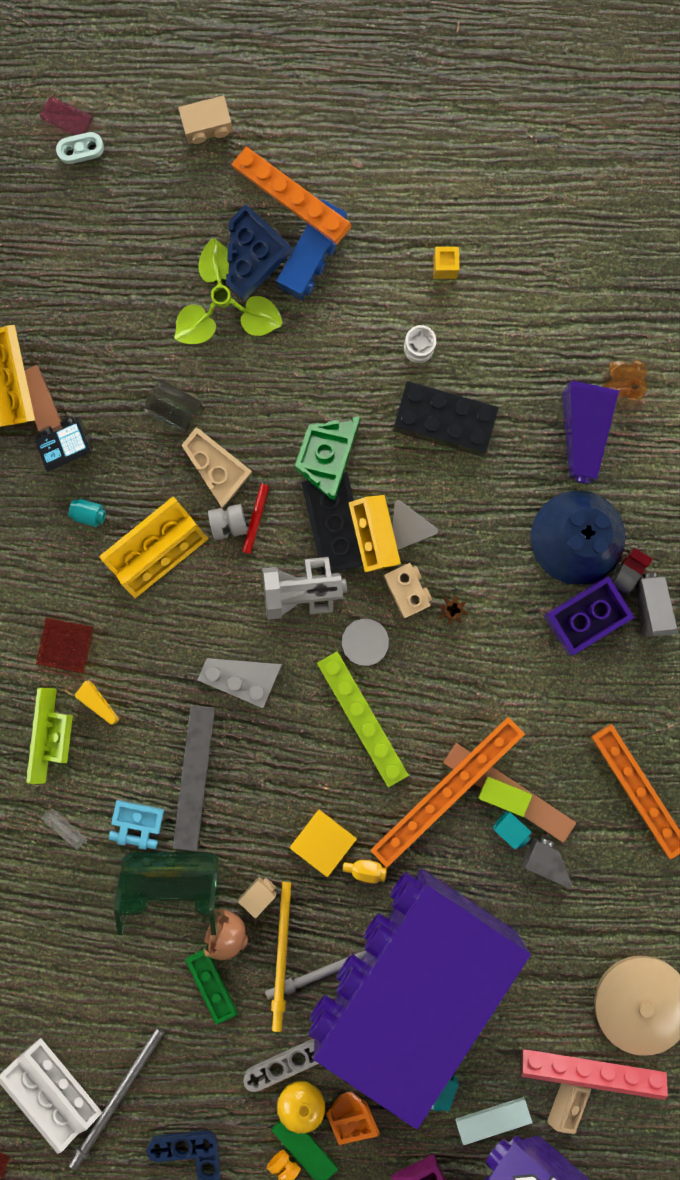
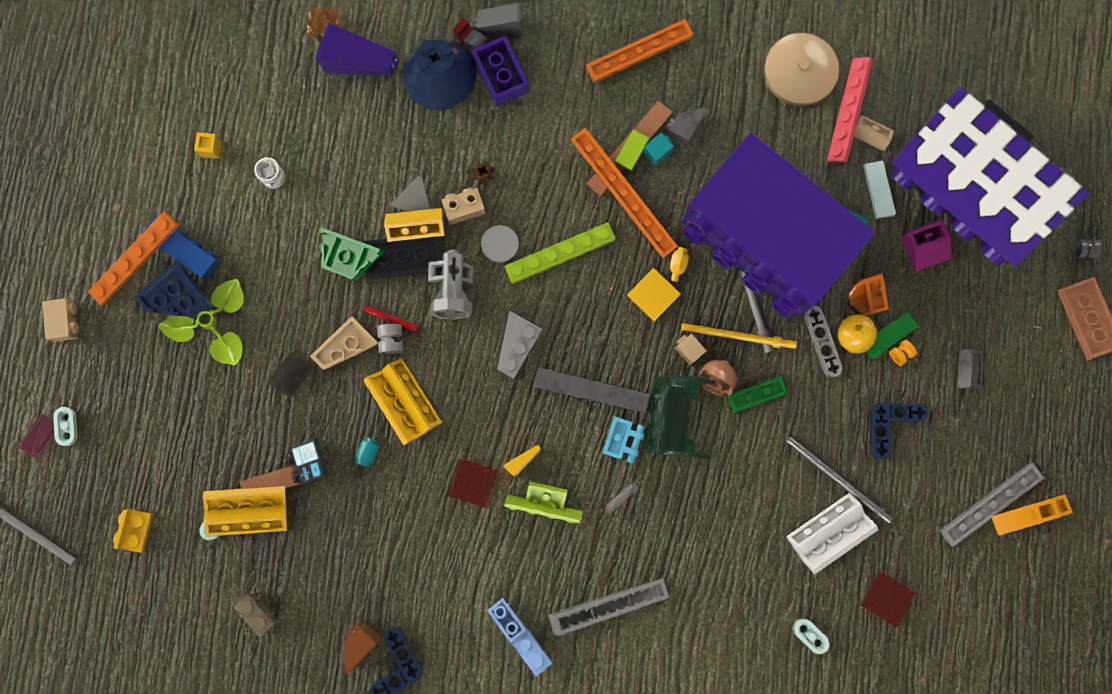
camera: 85 degrees left, 5 degrees down
black brick [393,381,499,457] -> none

